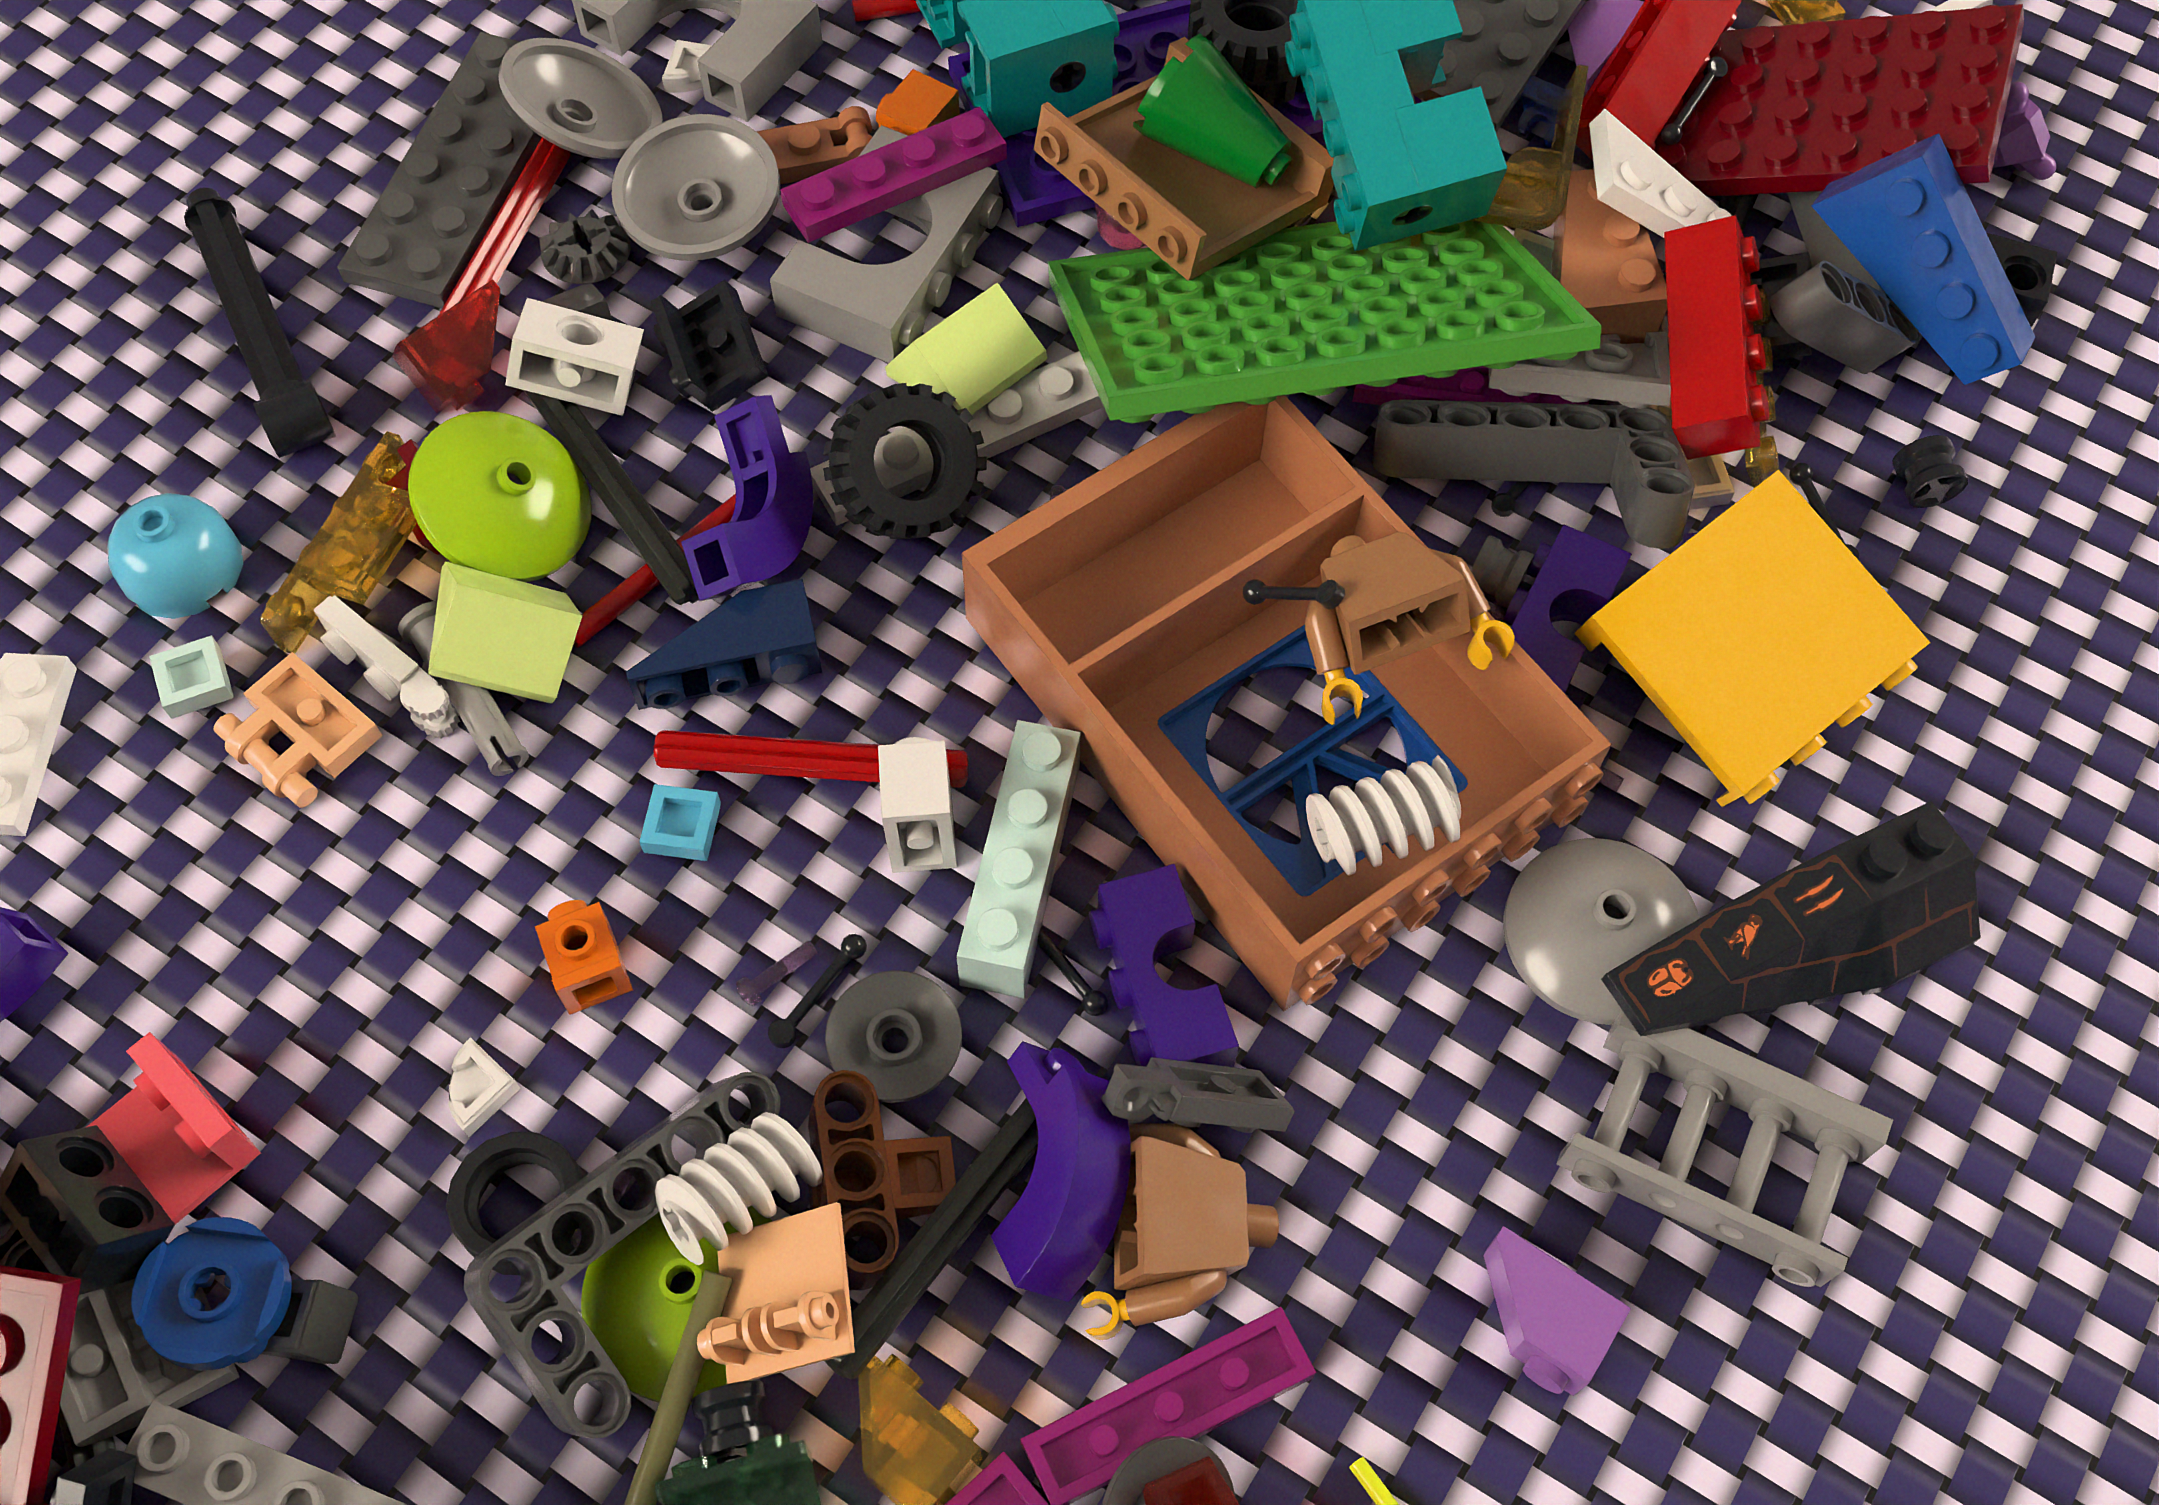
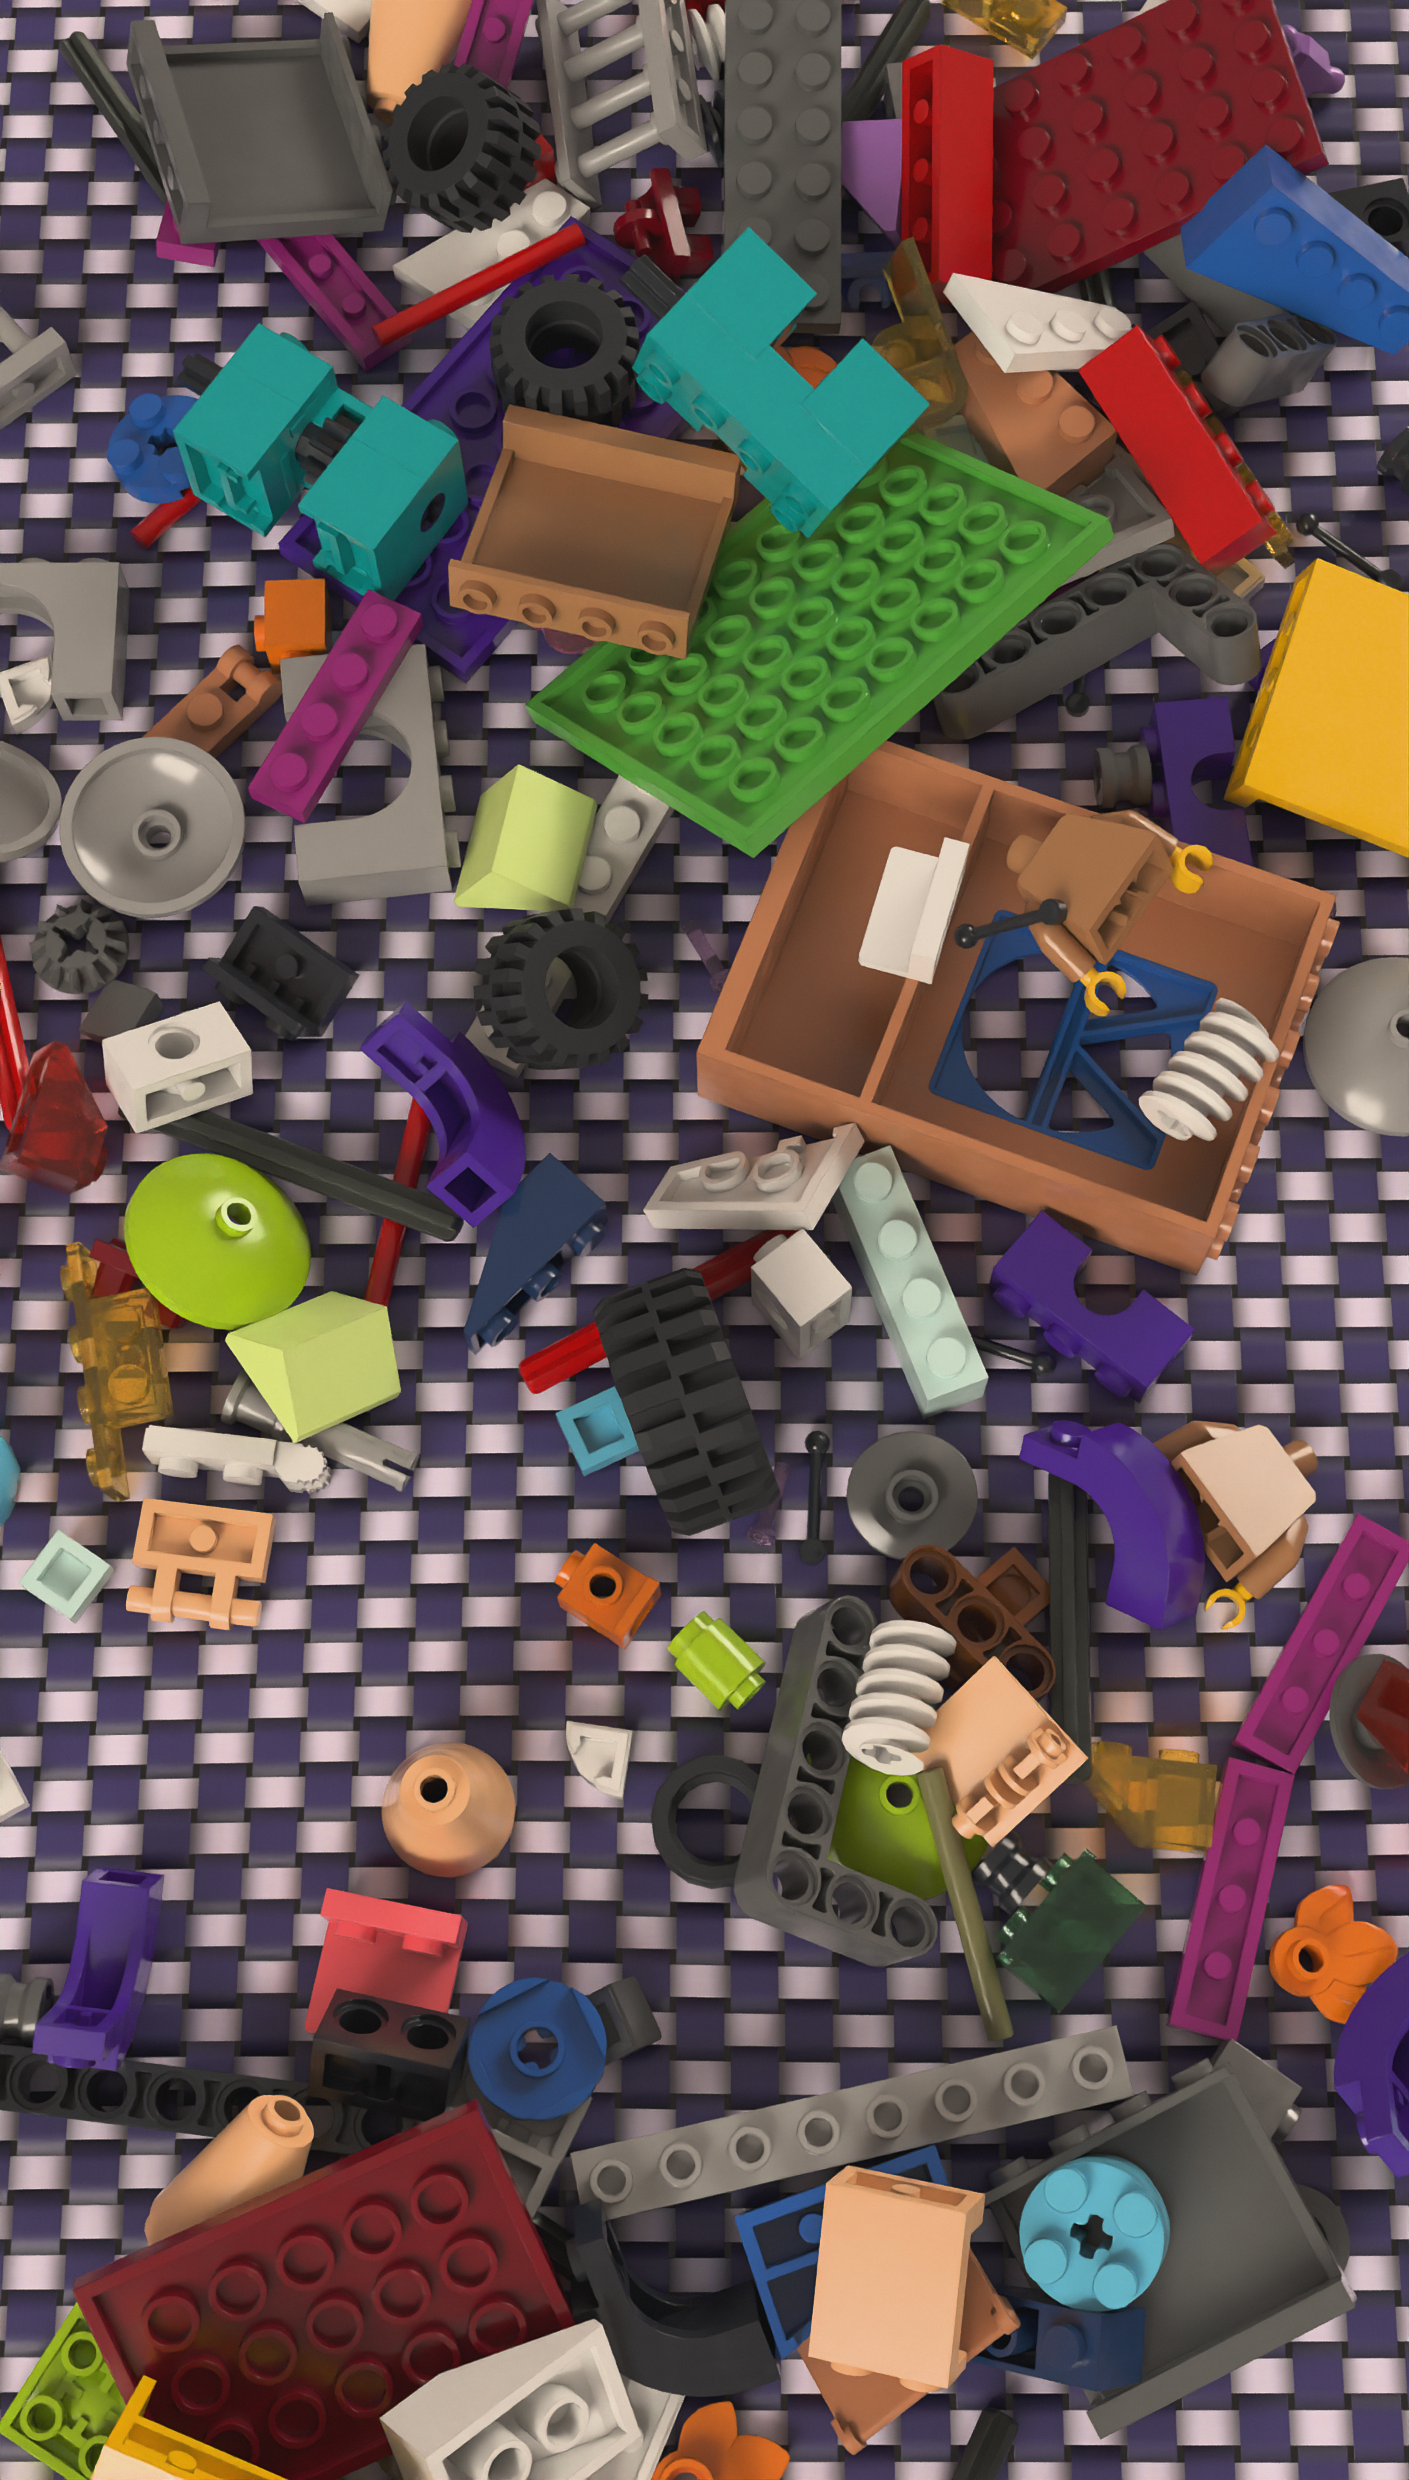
camera: 30 degrees left, 10 degrees up
dark grey hinge [1101,1057,1295,1133] -> none
green cone [1133,33,1293,189] -> none
black hinge [1660,57,1728,145] -> none
none -> light nougat cone [382,1742,516,1878]
none -> black tyre [593,1268,781,1536]
none -> white wing [643,1123,865,1230]
none -> lime brick [667,1611,766,1710]
none -> white panel [858,837,970,984]

